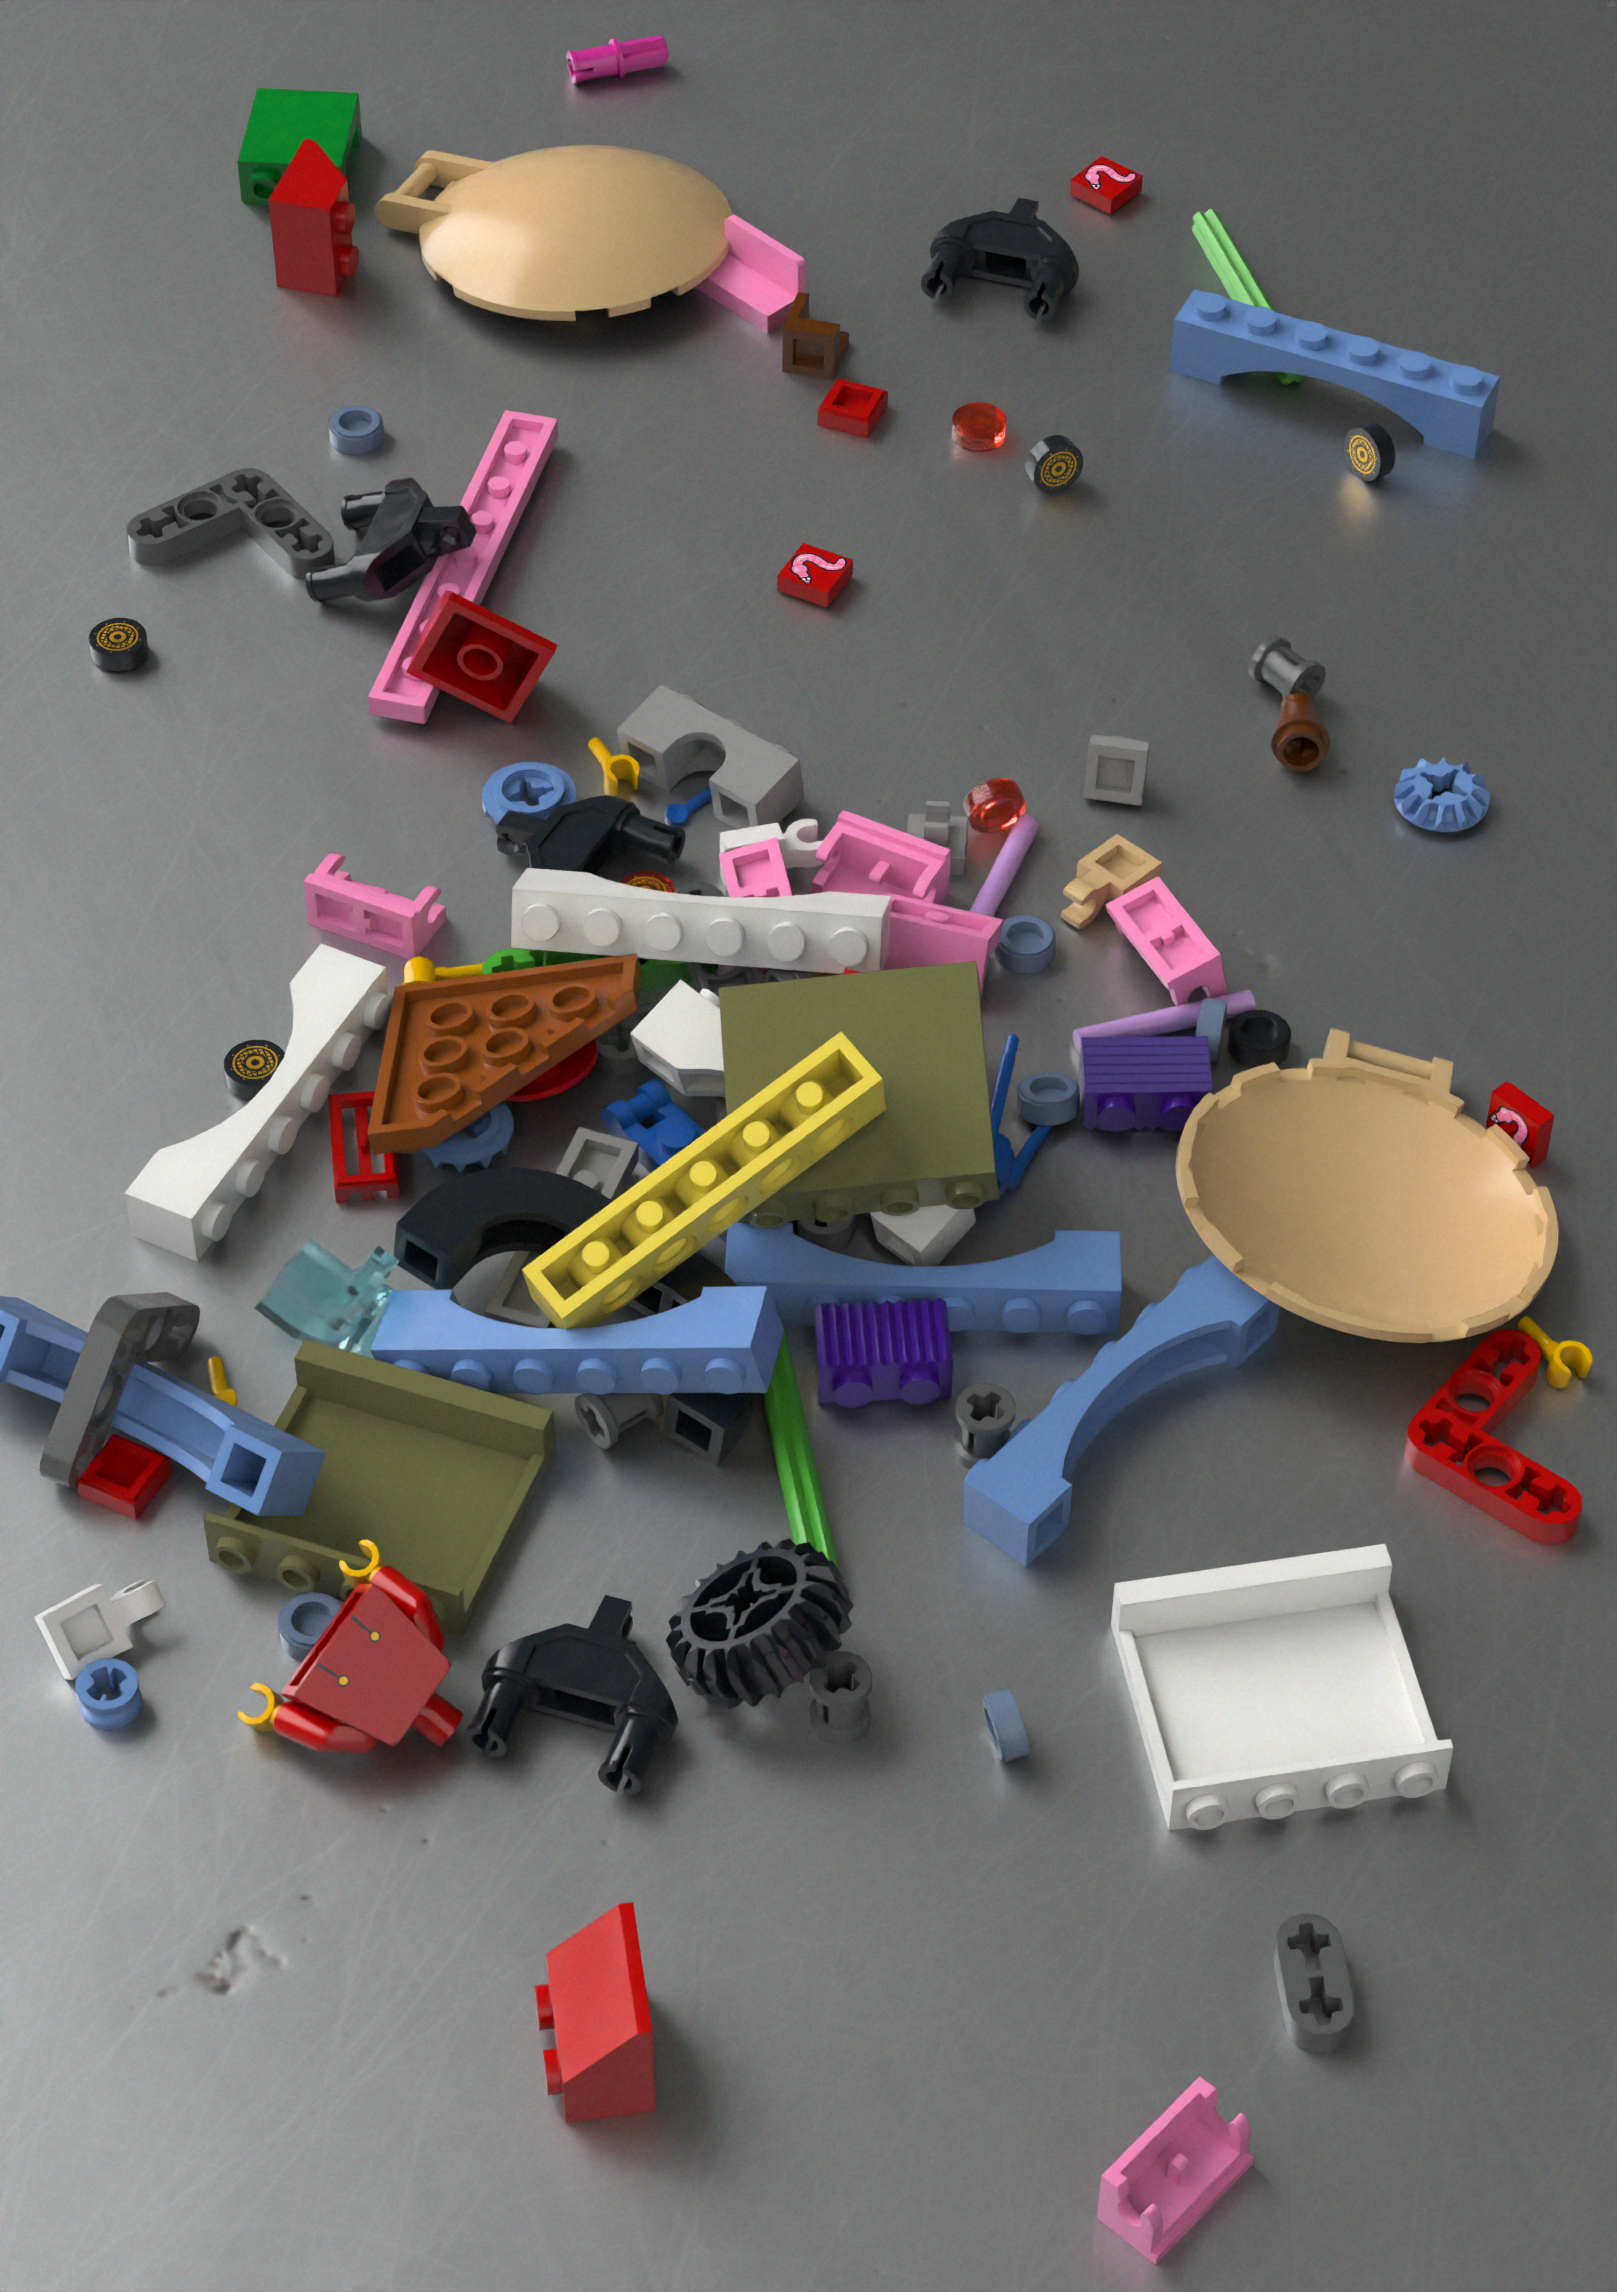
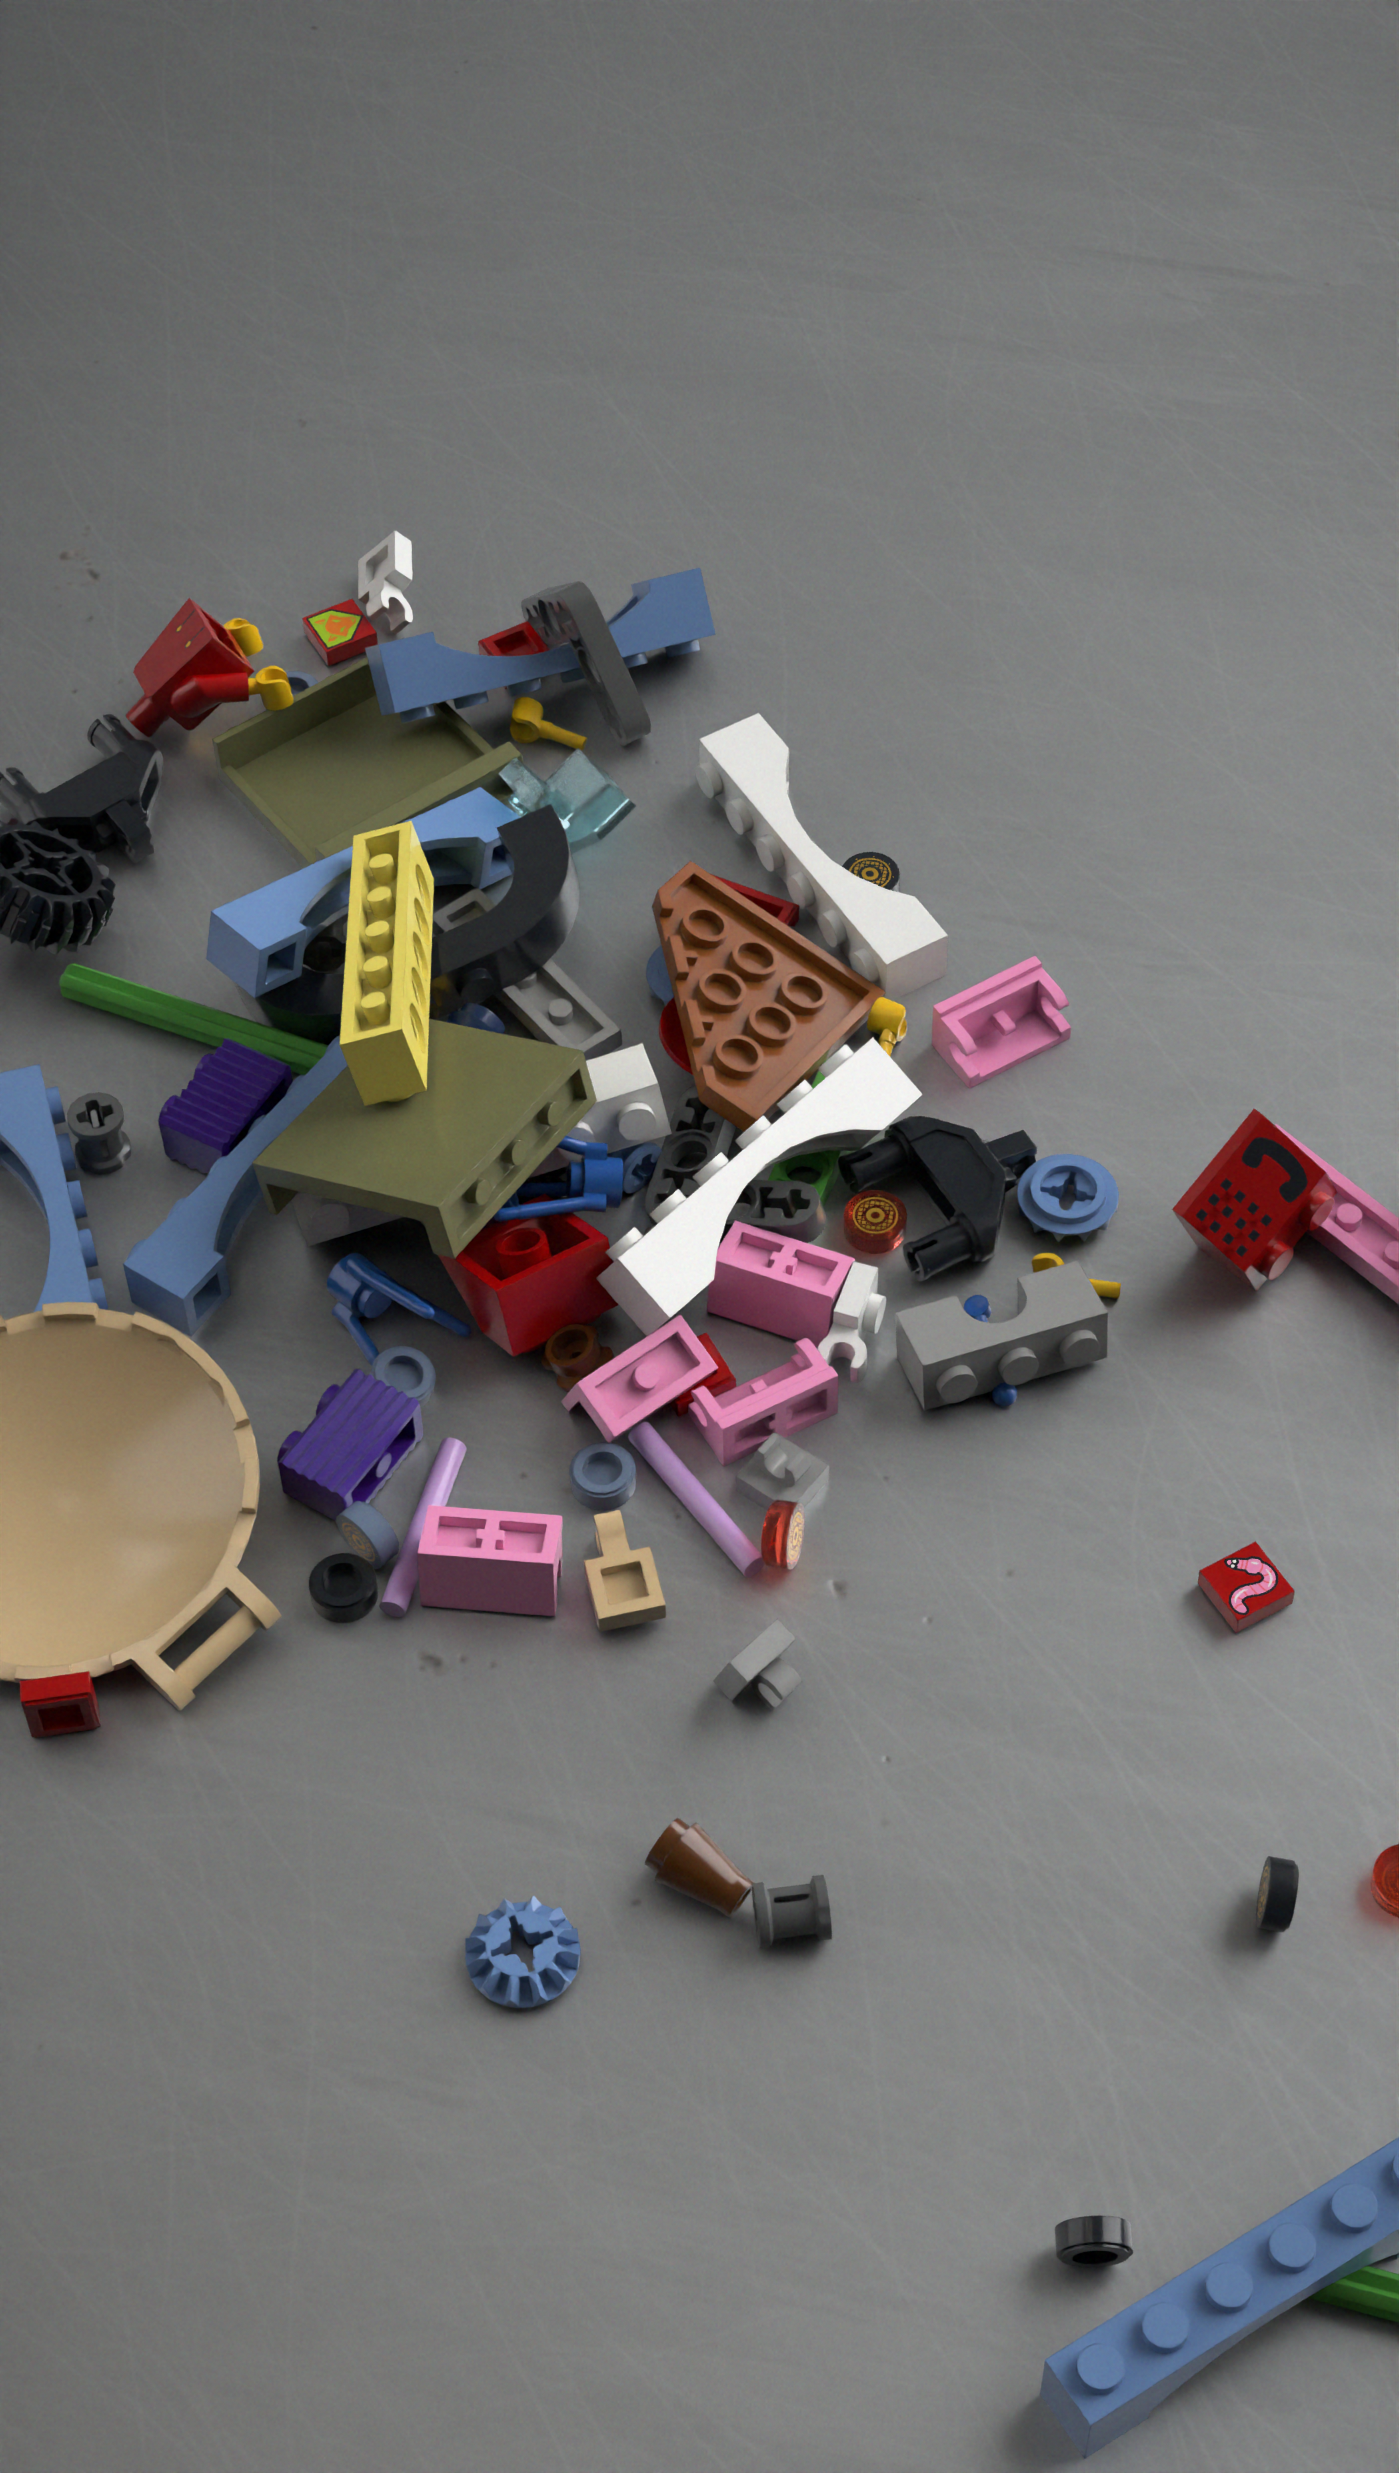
camera: 125 degrees right, 5 degrees up
medium blue bush [75,1658,142,1730] -> none
none -> tile [302,599,378,666]

